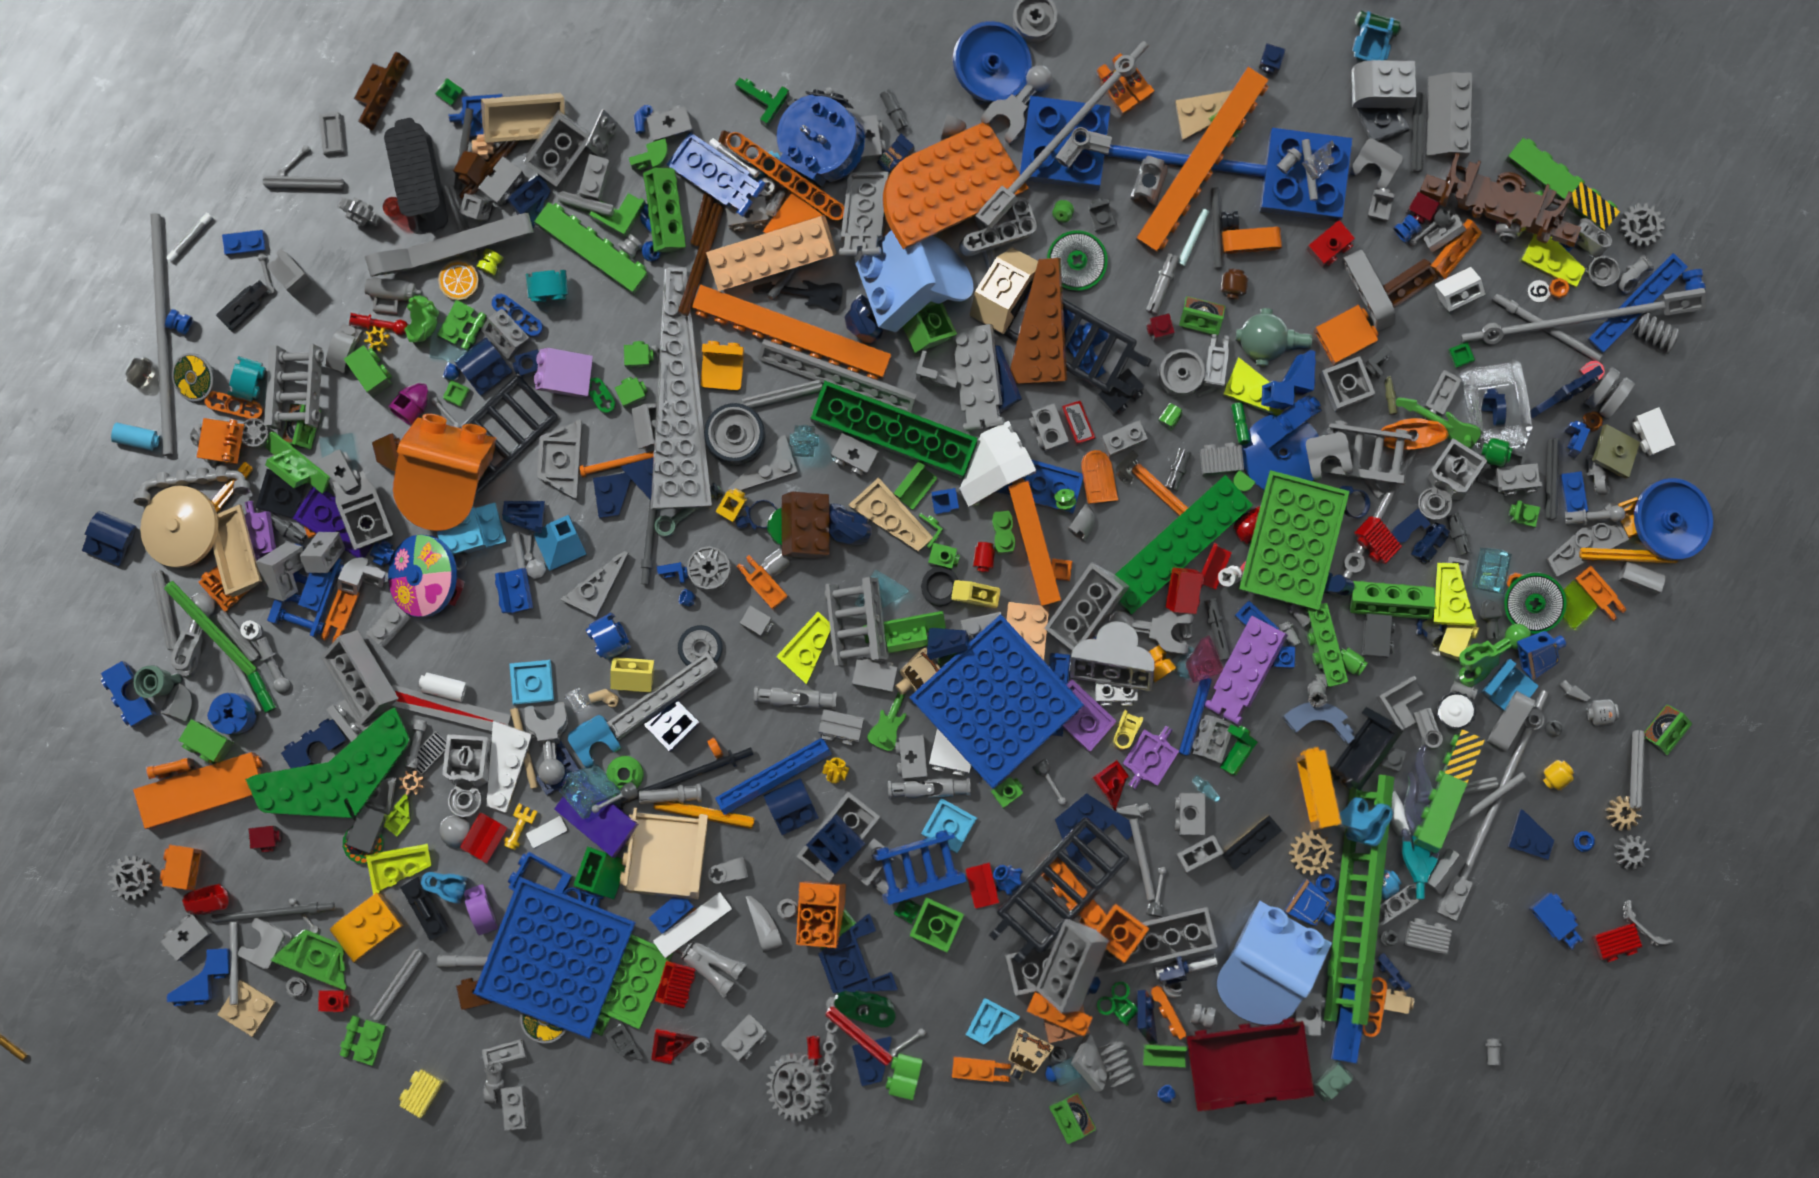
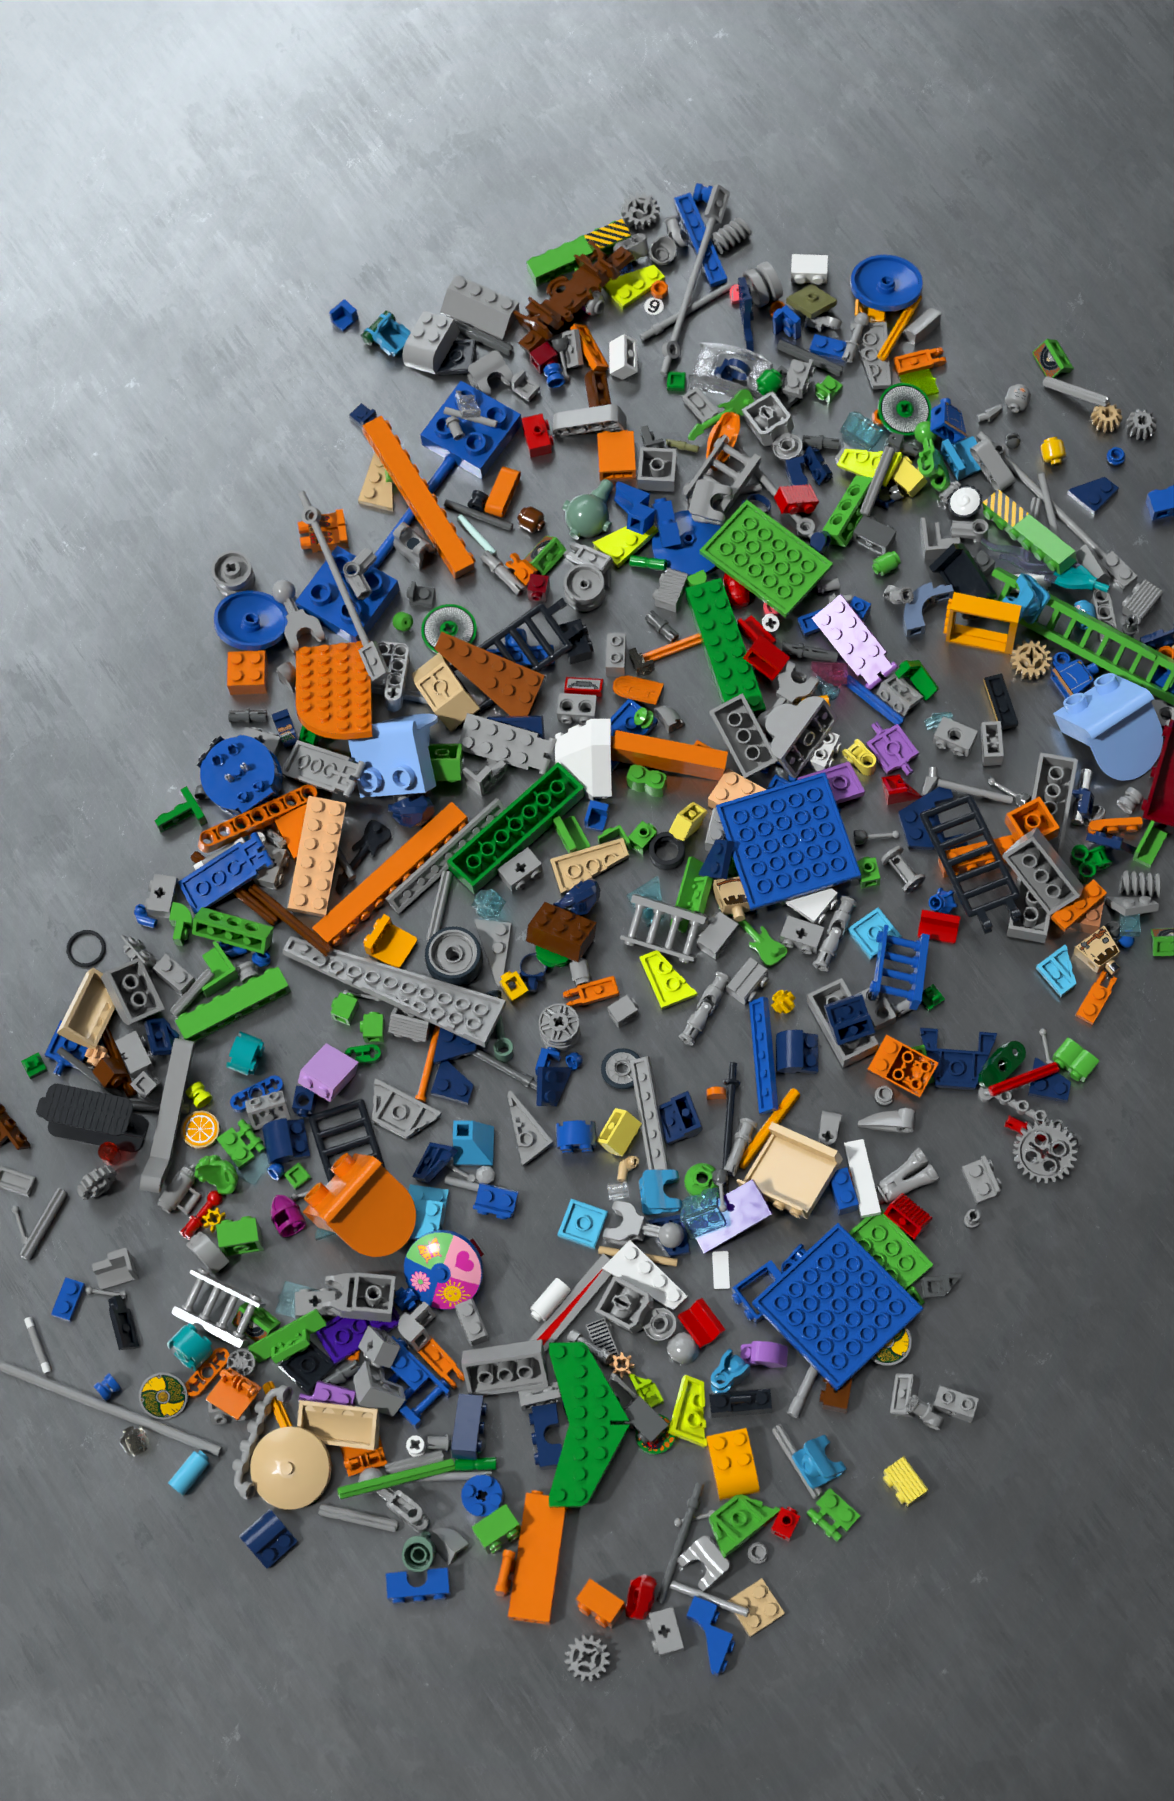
camera: 60 degrees left, 15 degrees down
dark red brick [249,826,281,852] -> none
reddish brown slope [372,433,400,473] -> none
yellow hinge [504,803,538,851] -> none
green slope [573,846,626,899] -> none
red slope [651,1028,698,1064] -> none
bright green brick [910,898,964,952] -> none
red brick [973,542,995,572] -> none
bright green brick [1158,403,1183,430] -> none
bright green bracket [1307,603,1348,687] -> none
none -> black piece [66,930,105,967]
none -> orange brick [227,650,268,695]
none -> dark blue brick [451,1394,487,1460]
none -> orange plate [505,553,538,586]
none -> dark blue wing [536,1067,572,1106]
none -> dark azure piece [792,1435,847,1489]
none -> light grey axle [860,446,895,516]
none -> light grey hose [881,845,926,893]

